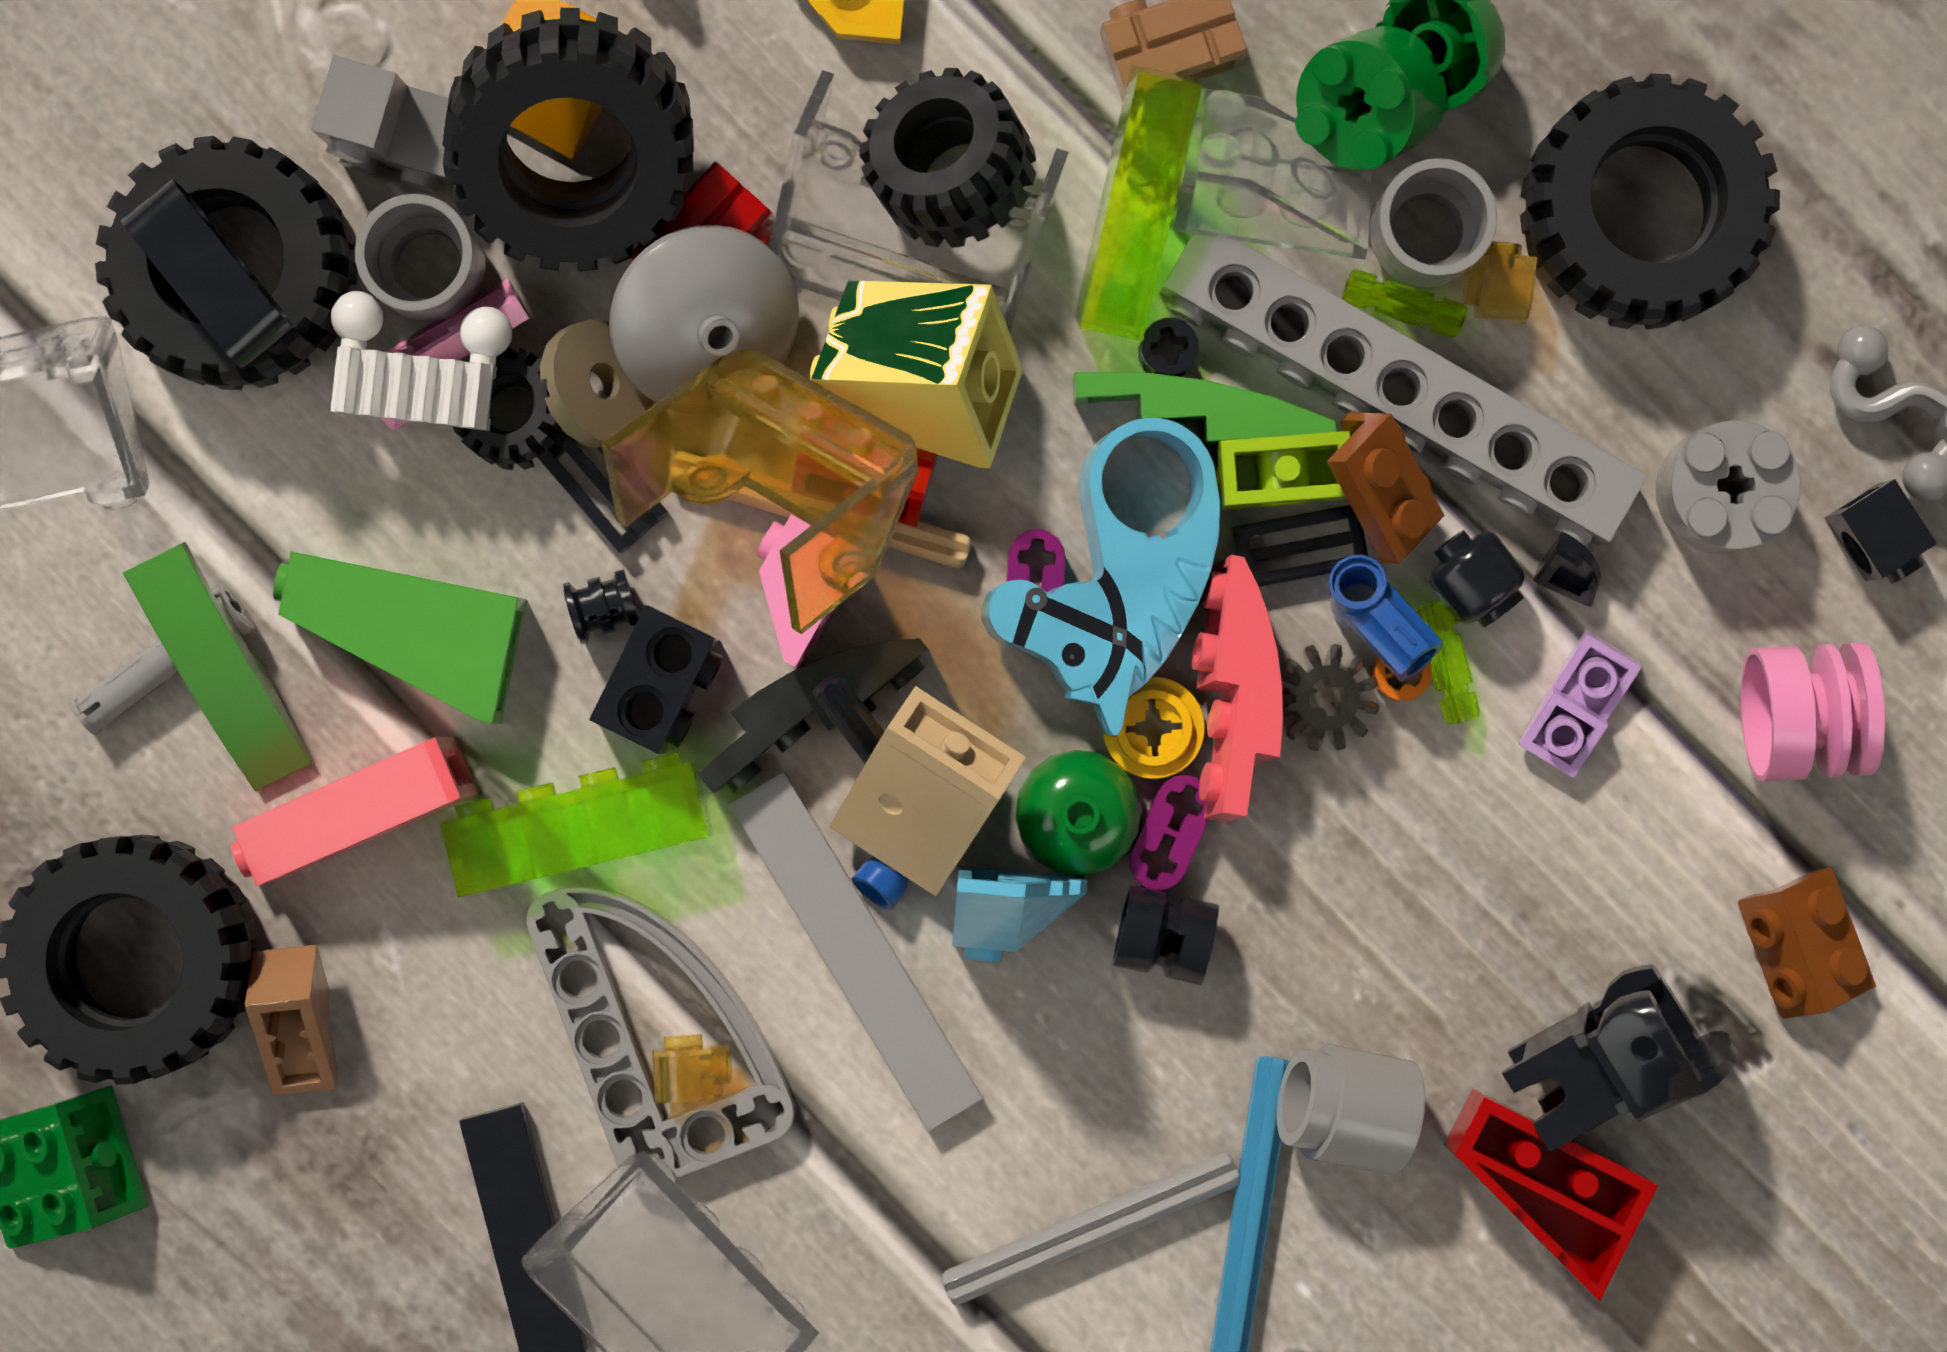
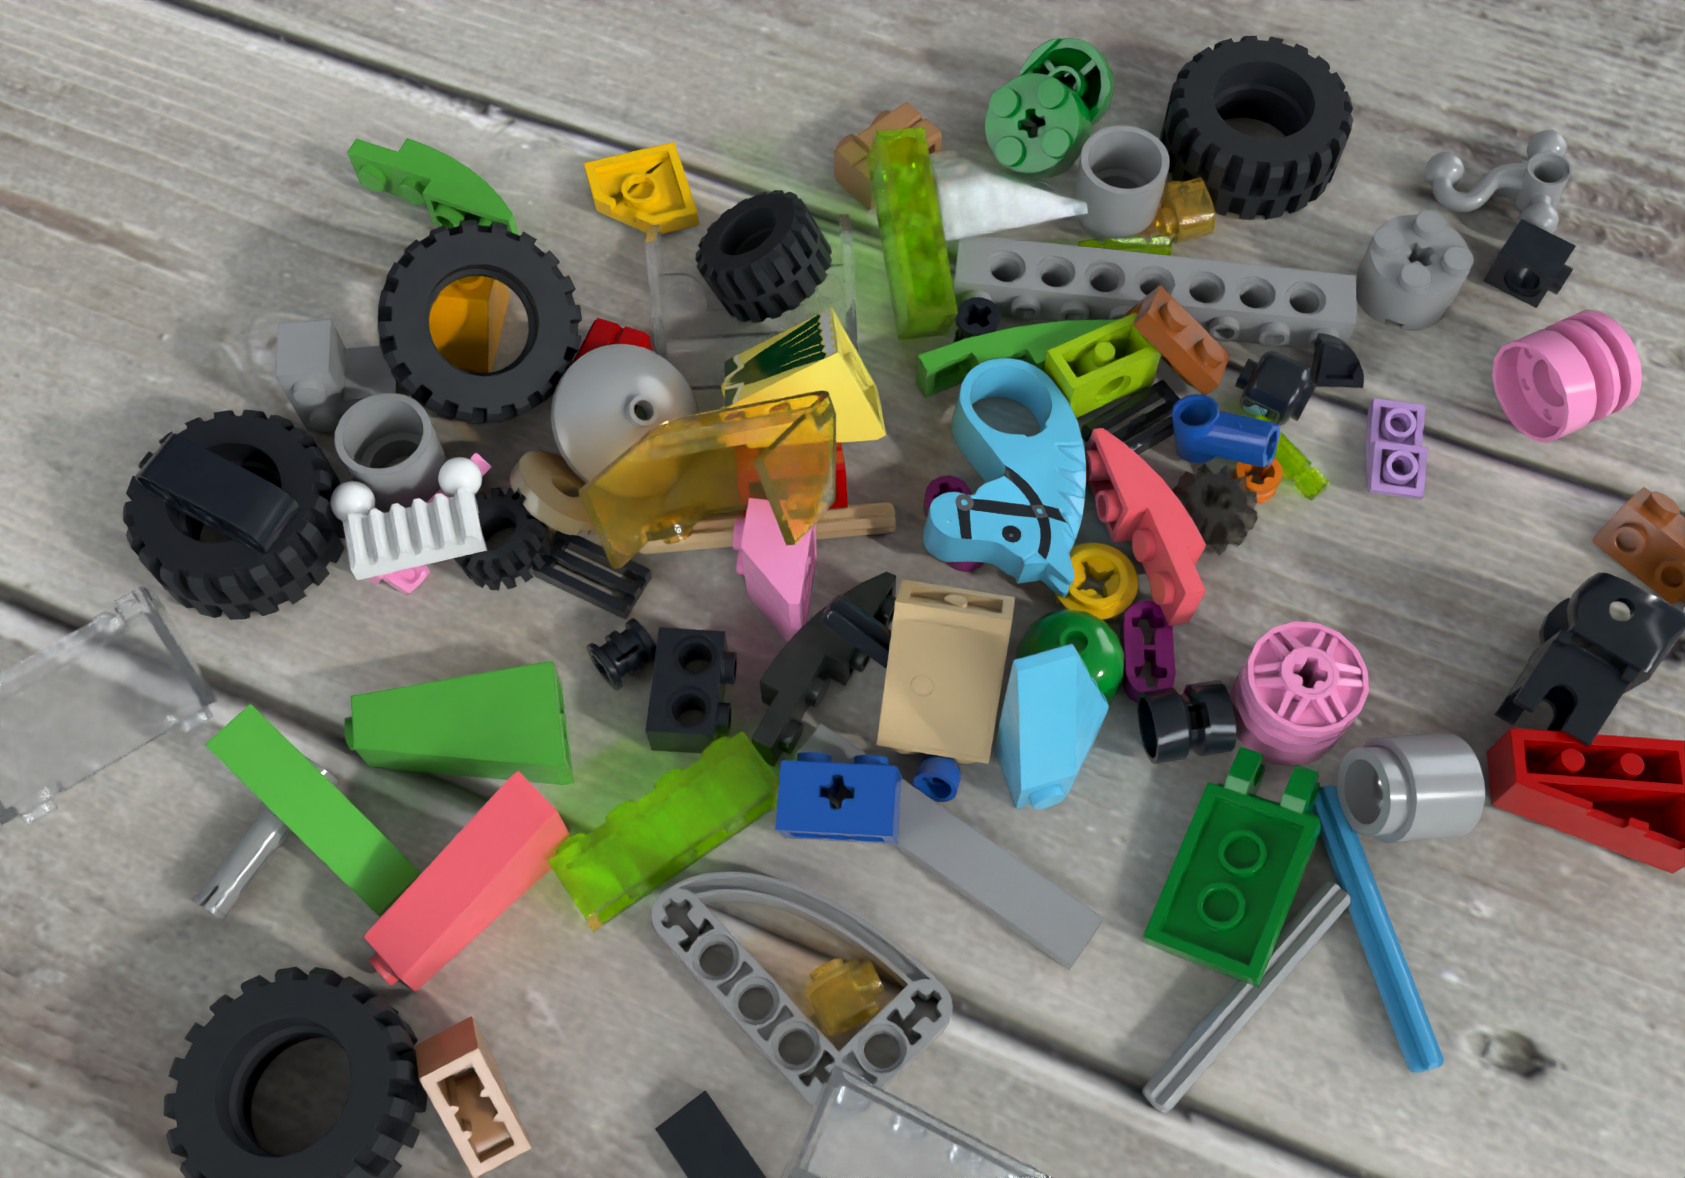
camera: 25 degrees left, 25 degrees down
none -> blue brick [775,752,902,845]
none -> green tile [1143,747,1321,988]
none -> bright pink wheel [1229,621,1369,766]

